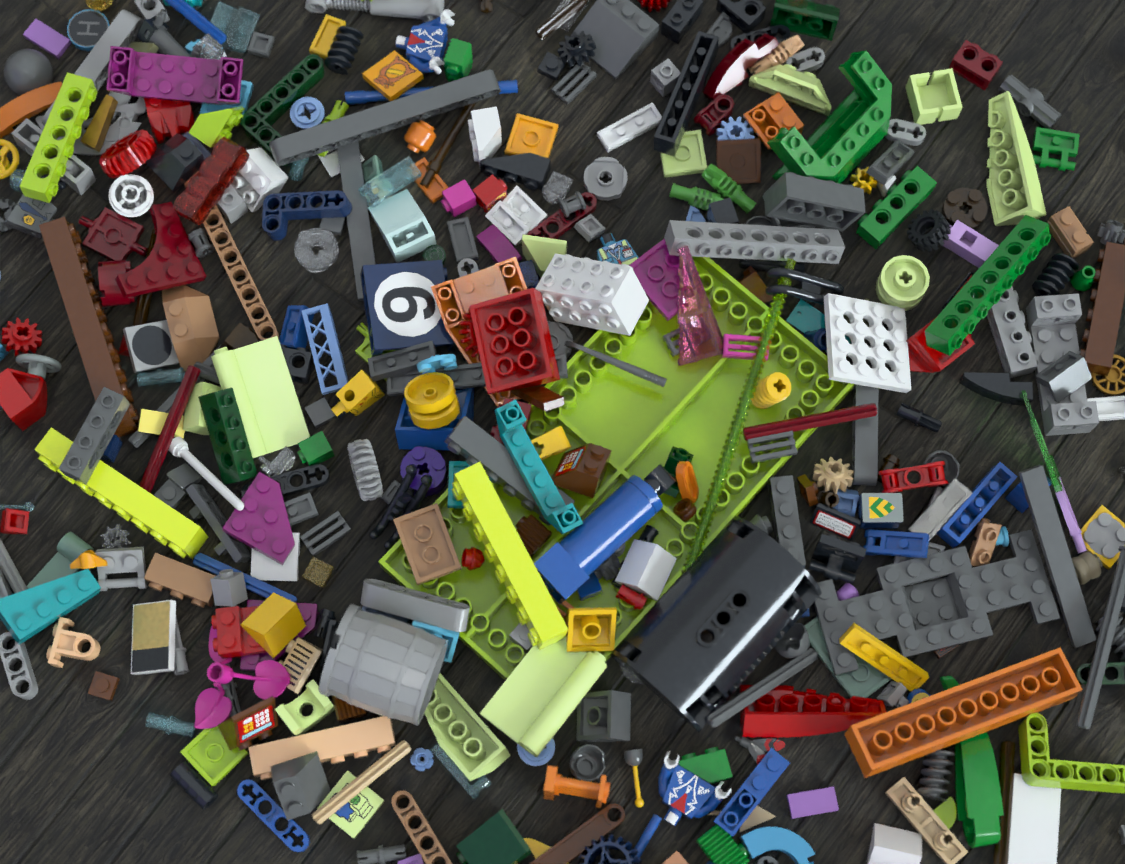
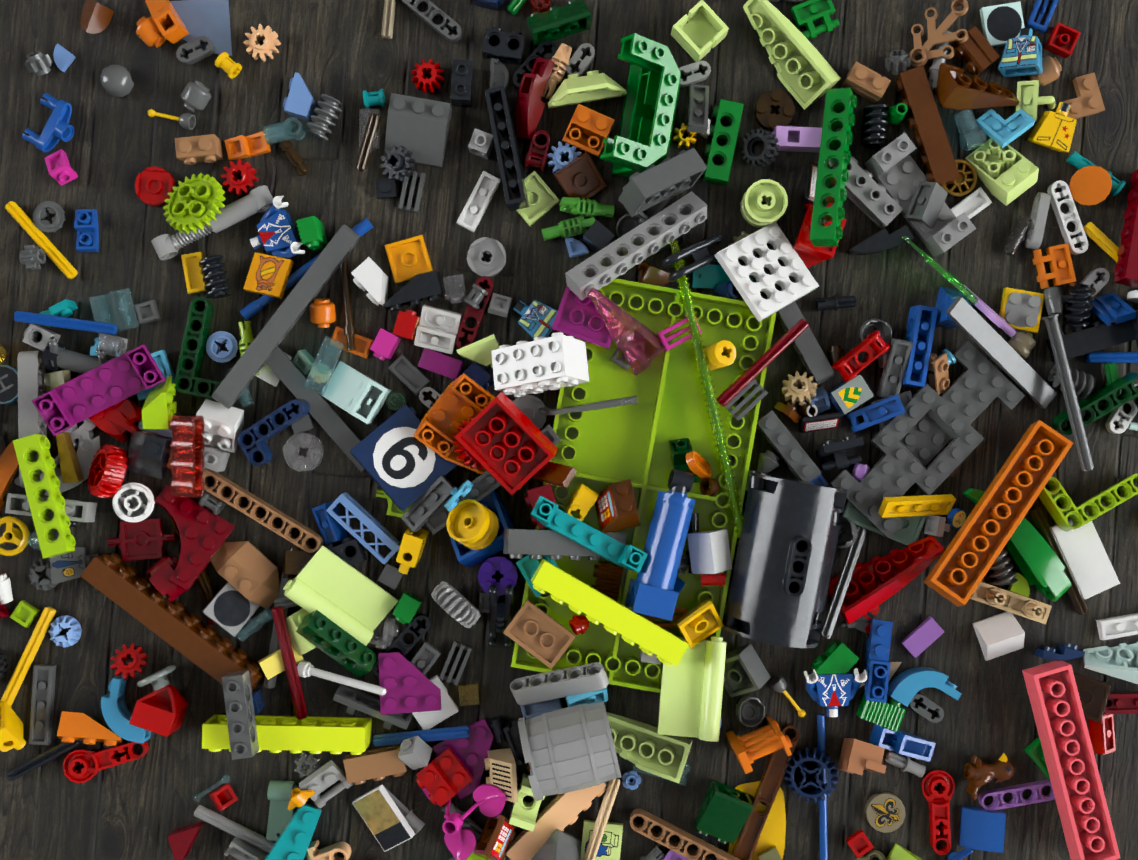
camera: 30 degrees left, 15 degrees up
dark grey slope [153,463,203,509] -> none
yellow slope [240,592,306,658] -> none

